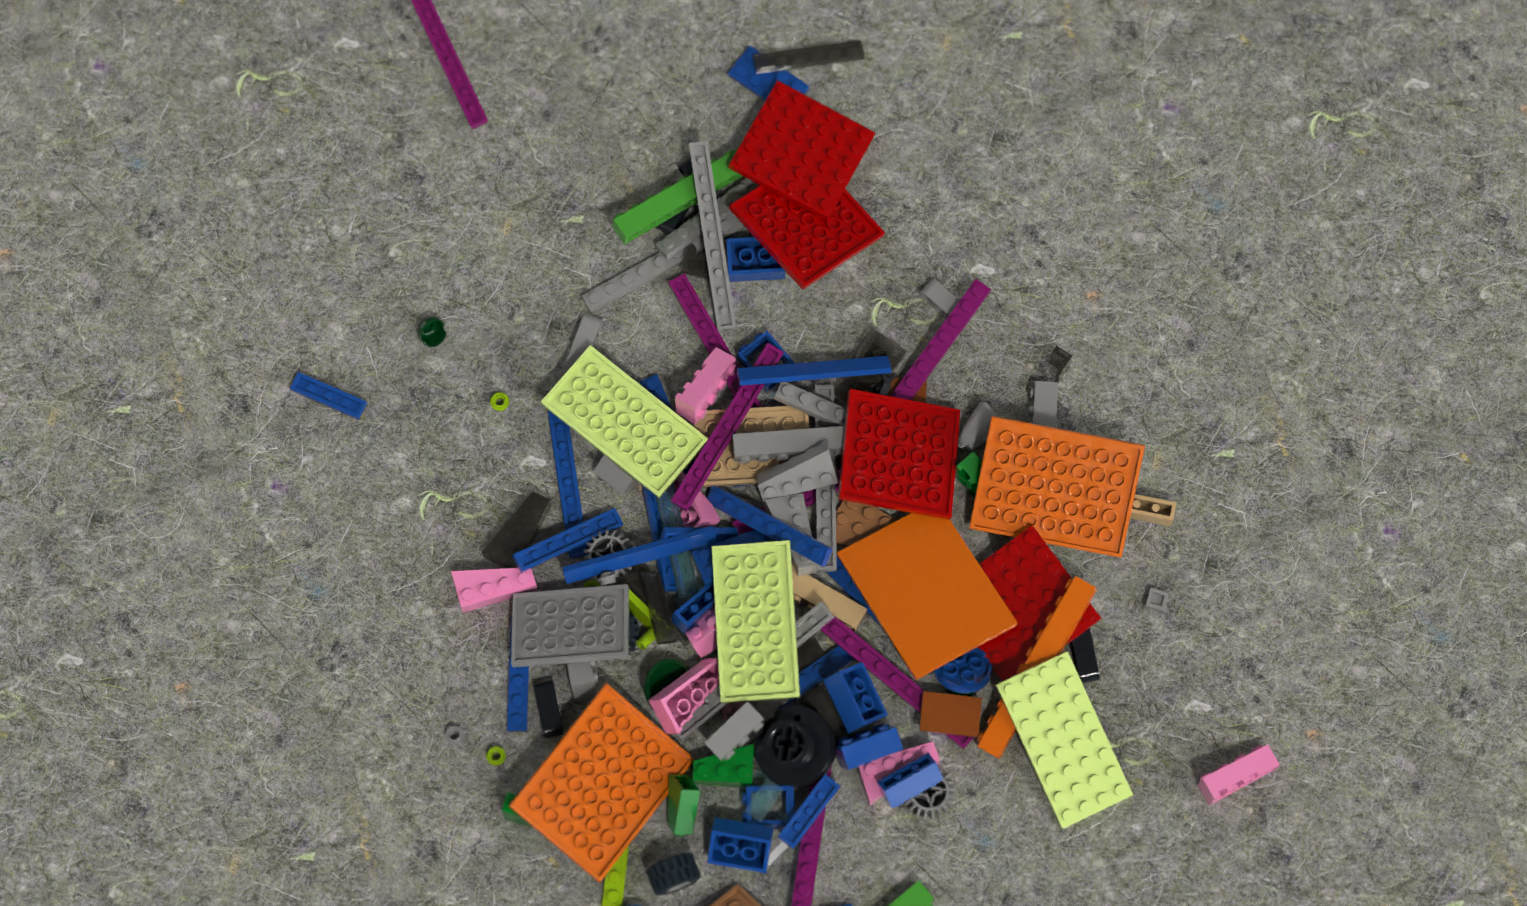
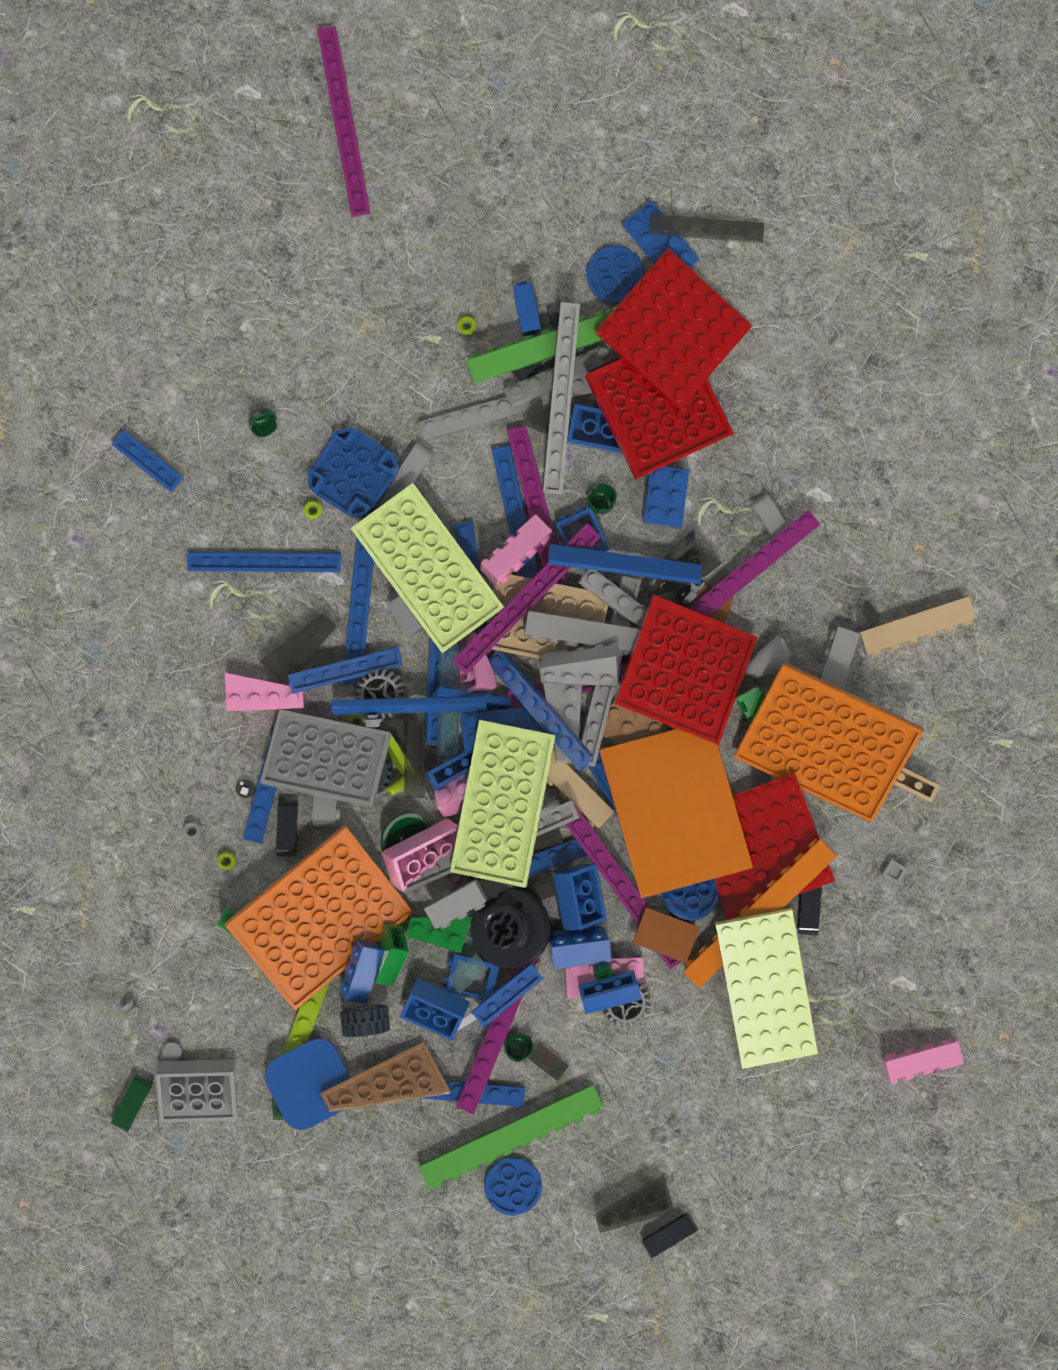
camera: 10 degrees right, 15 degrees up
none -> blue tile [187,552,341,573]
none -> clear smoke tile [236,779,256,798]
none -> blue tile [307,427,399,519]
none -> blue brick [340,940,384,1004]
none -> lime plate [457,316,476,335]
none -> blue tile [491,445,538,579]
none -> dark green hair [504,1033,534,1062]
none -> blue window [513,281,541,337]
none -> clear smoke tile [529,1042,569,1081]
none -> blue tile [586,246,644,304]
none -> dark green hair [587,483,617,514]
none -> dark green tile [593,962,613,980]
none -> blue brick [643,467,689,529]
none -> tan brick [859,596,977,657]

